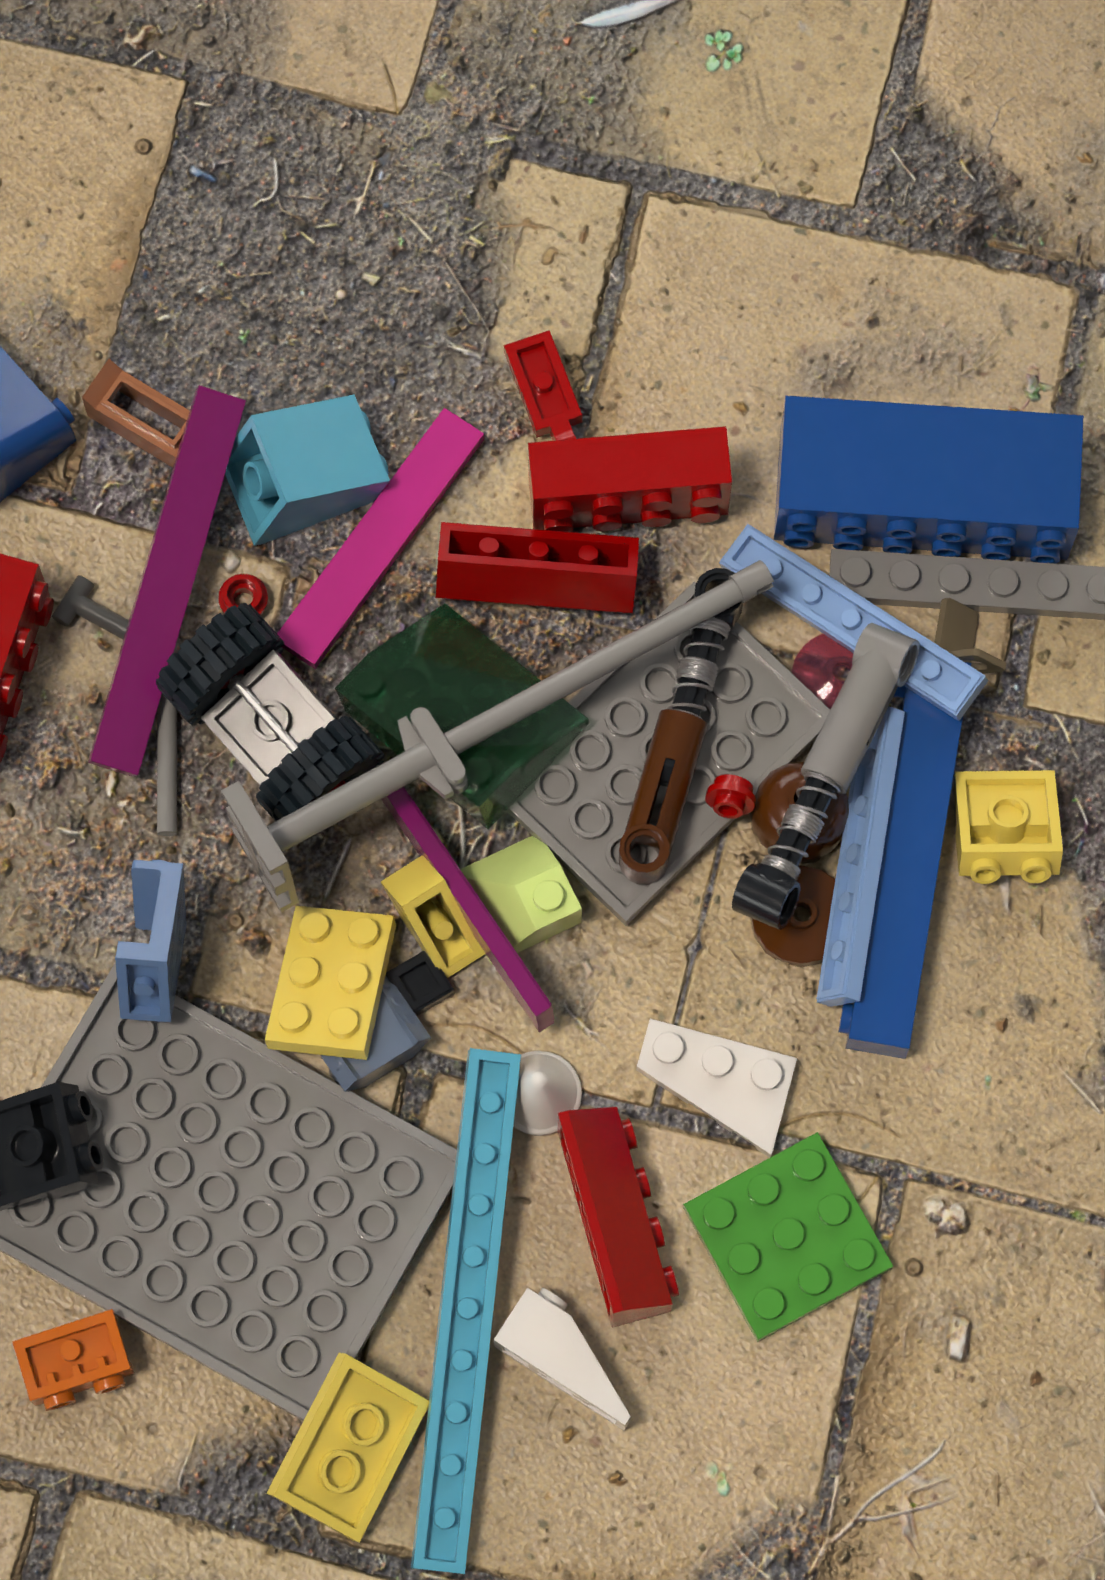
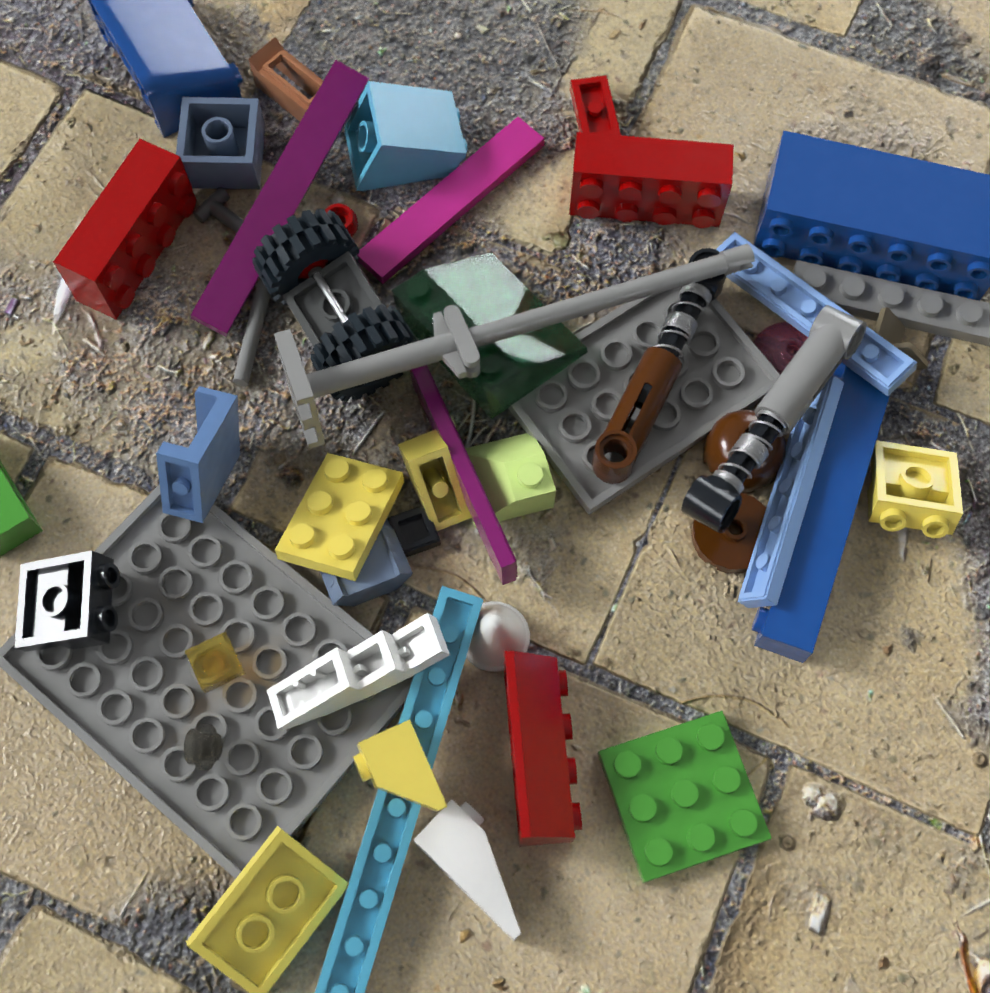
camera: 10 degrees right, 5 degrees down
orange bracket [12,1309,134,1411] -> none
red brick [436,522,639,613] -> none
white wing [636,1018,797,1158] -> none
red plate [705,774,756,819] -> none
none -> sand blue brick [176,97,266,189]
none -> clear smoke plate [184,724,223,770]
none -> clear yellow plate [185,631,246,693]
none -> white slope [267,613,450,730]
none -> light yellow slope [353,720,448,811]

